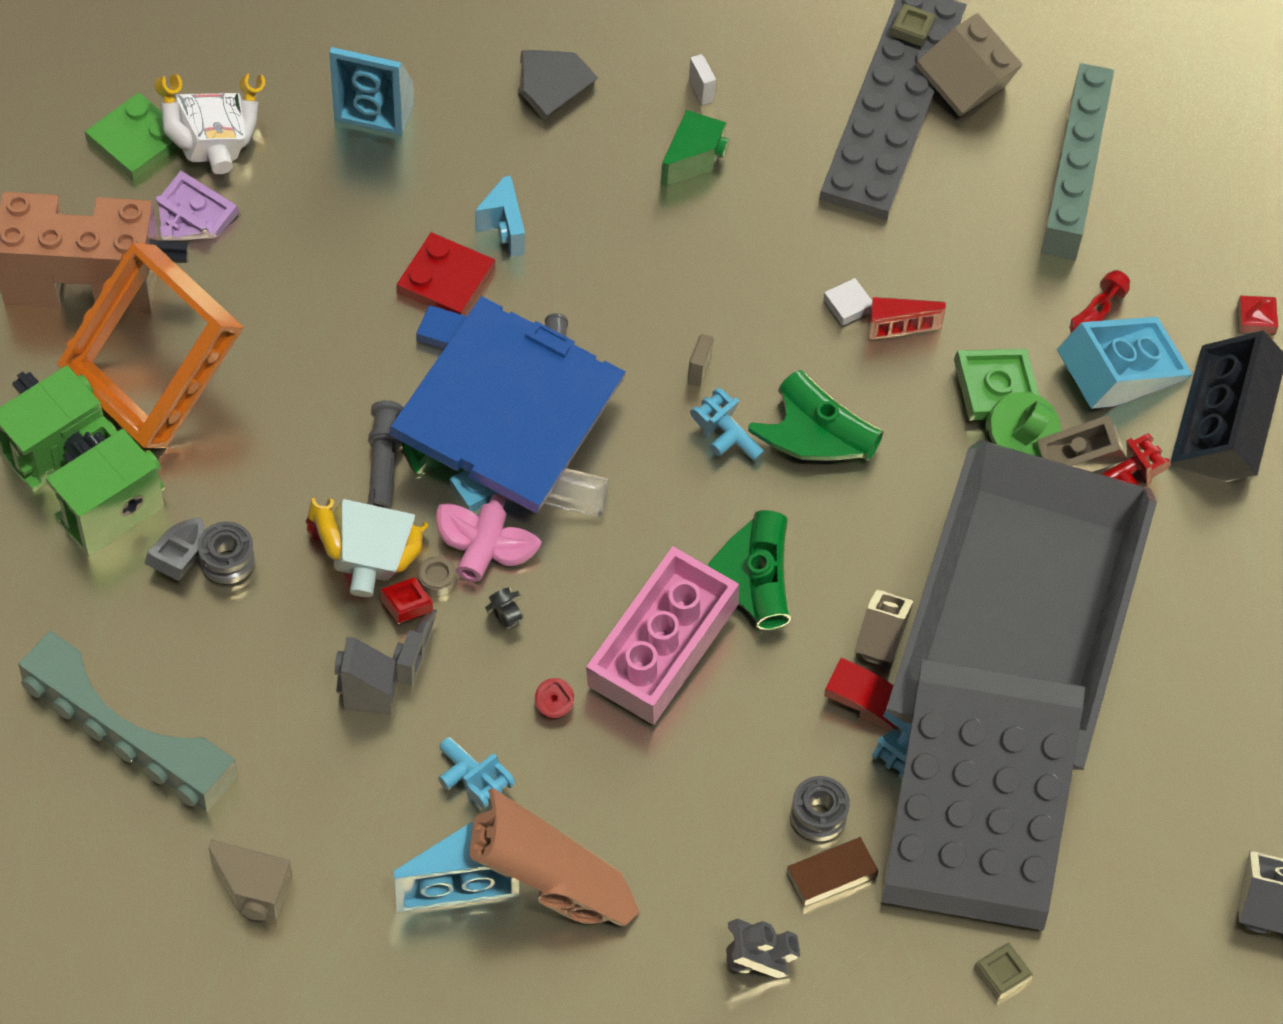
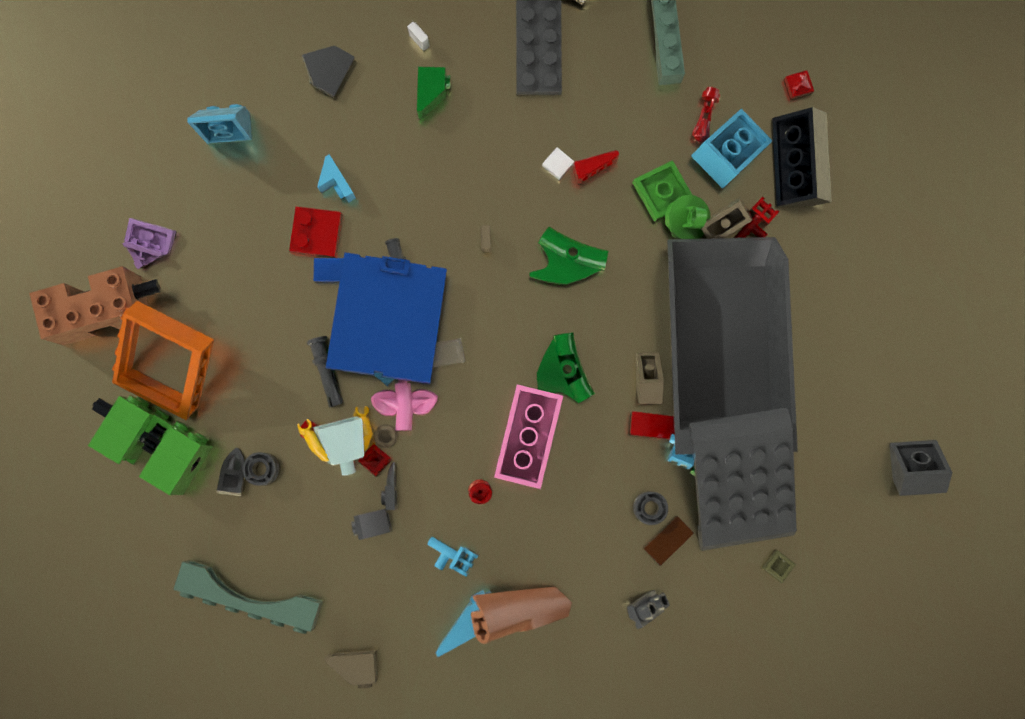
camera: 15 degrees left, 25 degrees up
bright green plate [85,92,179,181] -> none
torso [154,73,265,174] -> none
pearl dark grey plate [485,587,523,630] -> none
medium azure arm [690,388,765,462] -> none

